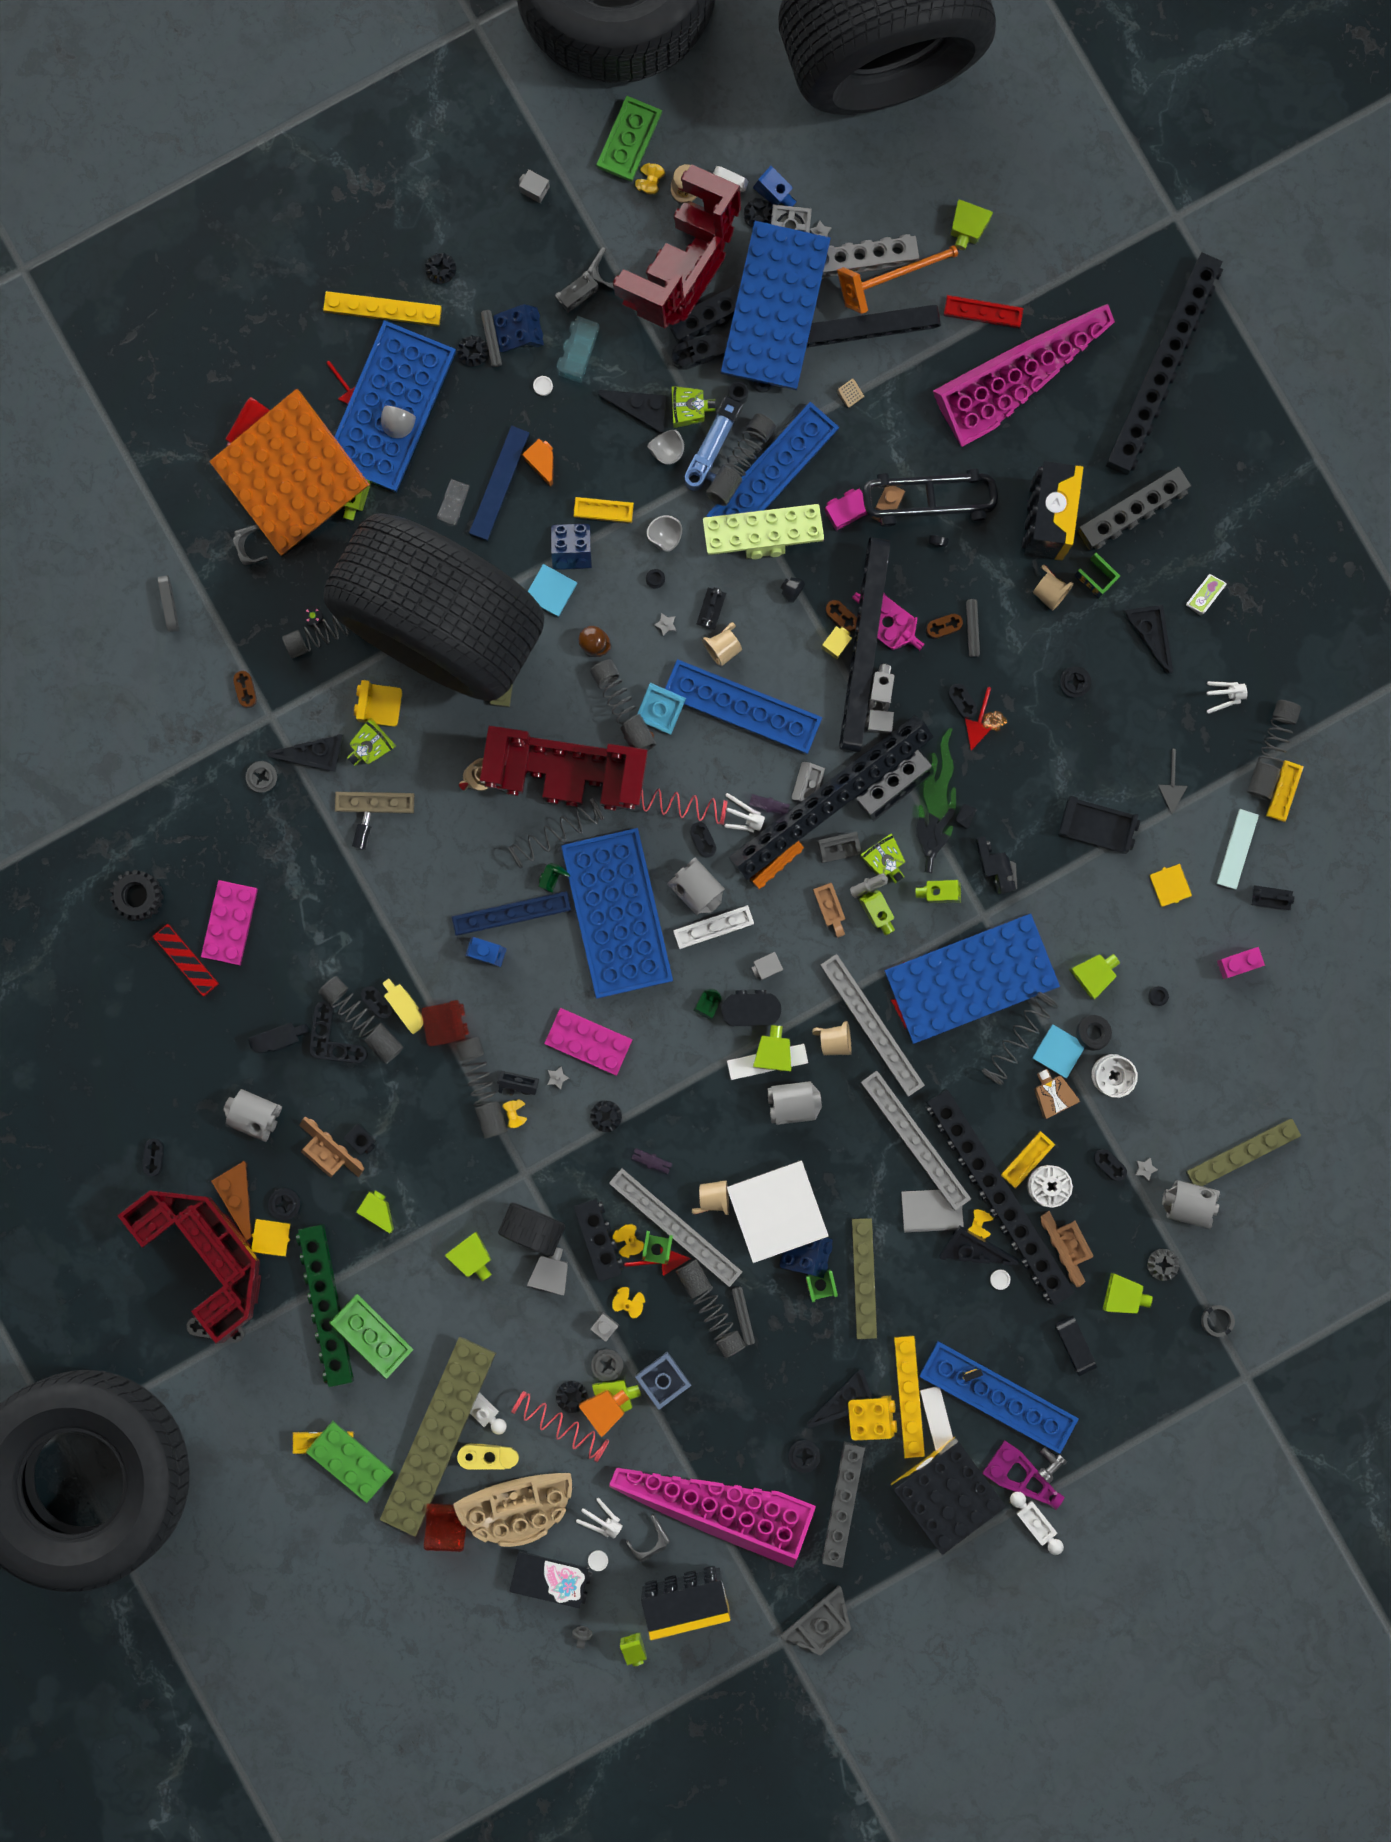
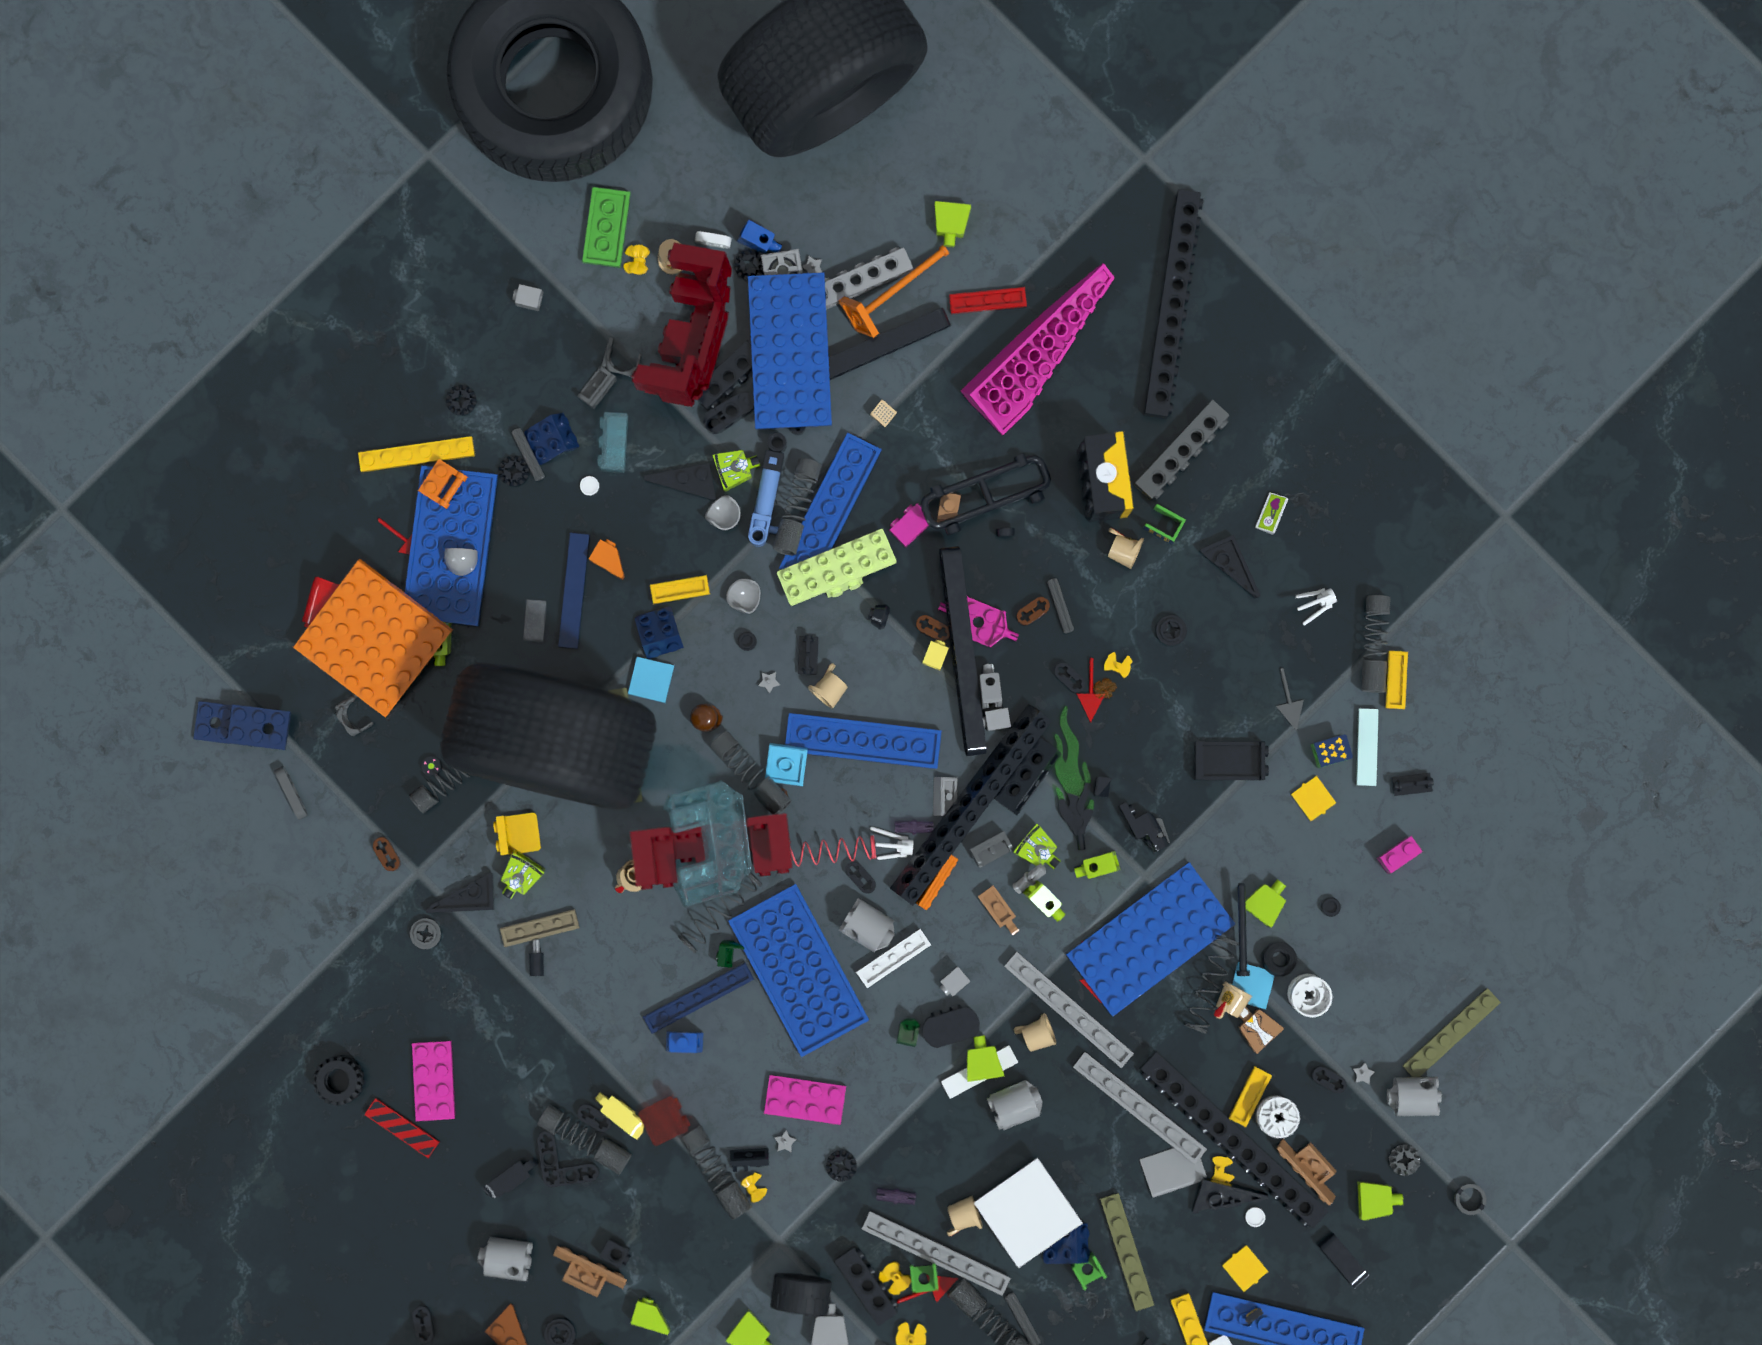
camera: 15 degrees left, 0 degrees up
none -> dark blue bracket [193,701,291,750]
none -> orange plate [418,459,468,509]
none -> clear light blue slope [663,781,752,907]
none -> yellow piece [1104,652,1132,678]
none -> tan hat [1214,981,1252,1019]
none -> yellow piece [1222,1245,1268,1292]
none -> black bar [1236,883,1250,976]
none -> dark blue piece [1311,734,1353,768]

